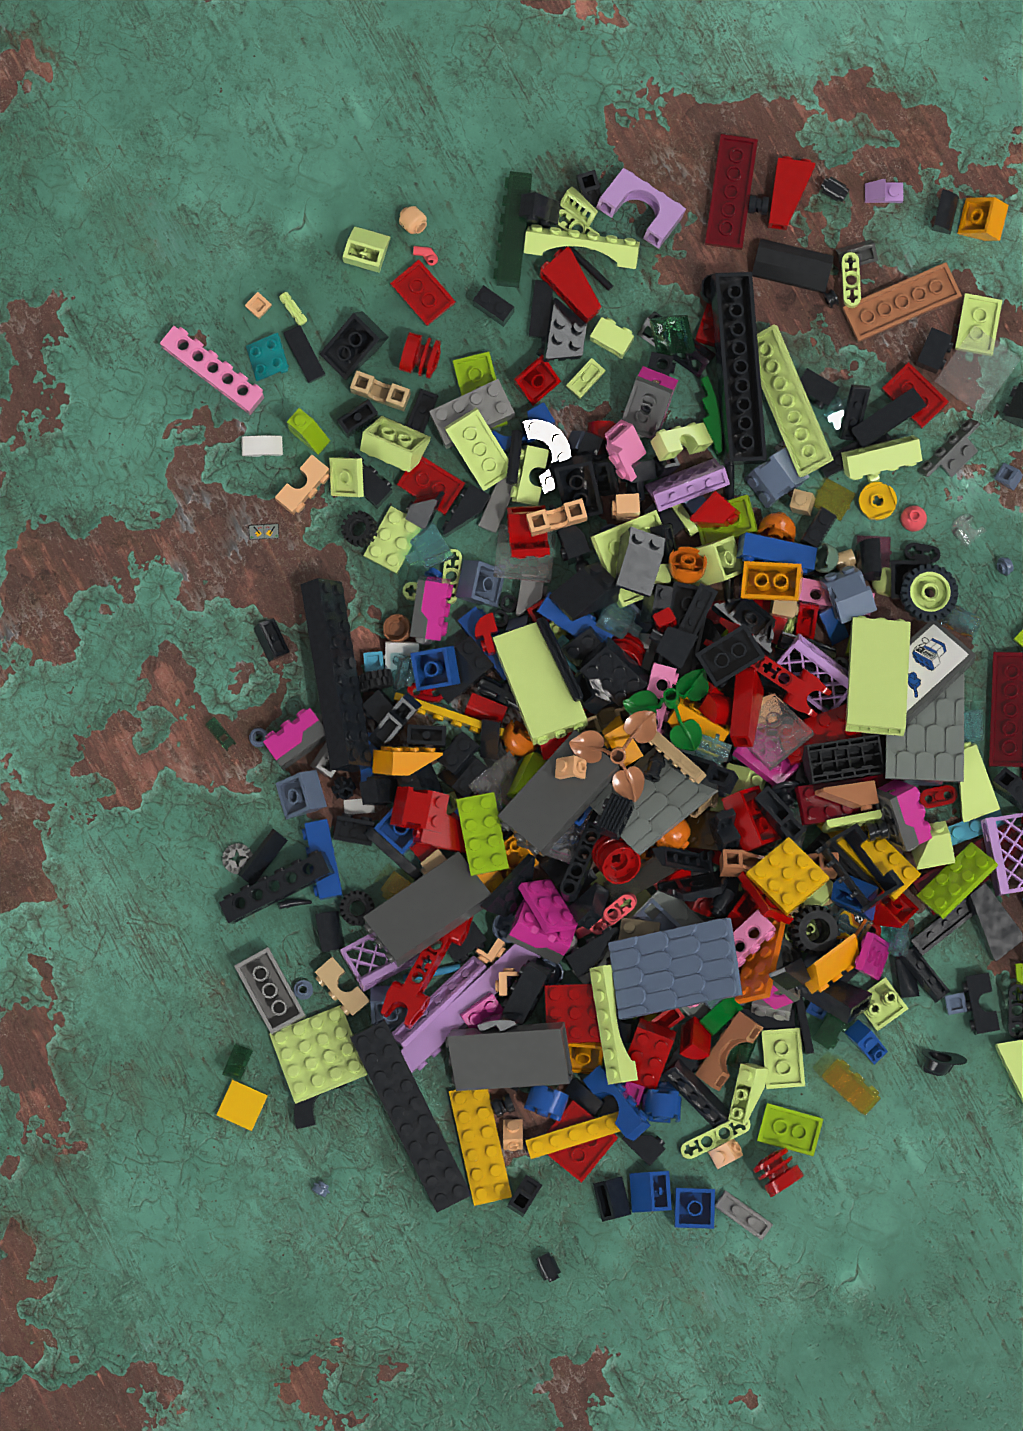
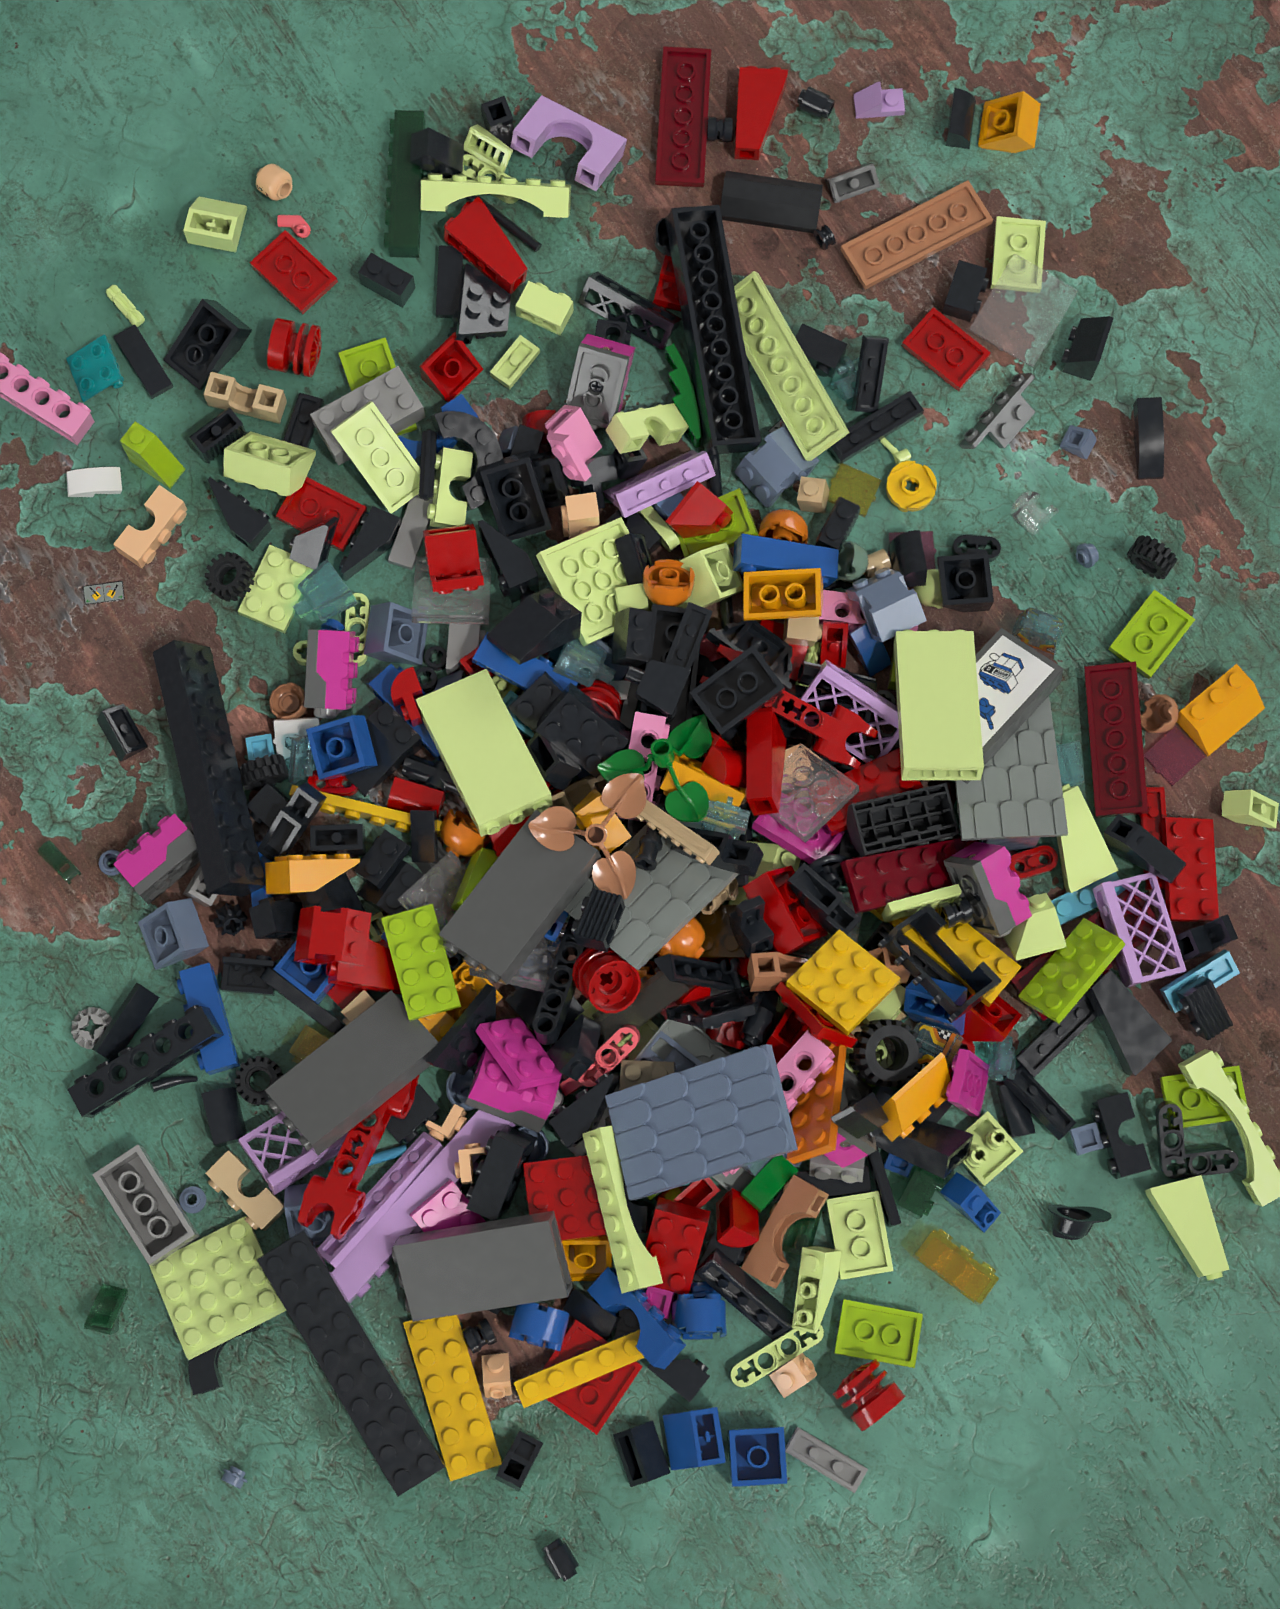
camera: 10 degrees left, 5 degrees down
yellow tile [217,1080,268,1131] -> none
light nougat plate [245,292,272,319] -> none
yellowish green plate [329,457,364,497] -> none
white sticker [344,799,375,814] -> none
black slope [477,1013,523,1032] -> none
light nougat arch [526,499,587,536] -> none
black axle [537,617,584,702] -> none
light nougat bracket [555,755,587,779] -> none
slope [614,527,665,598] -> none
clear green slope [649,315,696,356] -> none
red slope [653,607,676,633] -> none
nougat slope [815,780,879,811] -> none
yellowish green beam [841,252,861,308] -> none
yellowish green brick [841,435,922,480] -> none
black slope [851,388,927,448] -> none
coral brick [900,505,927,532] -> none
wheel [900,564,959,622] -> none

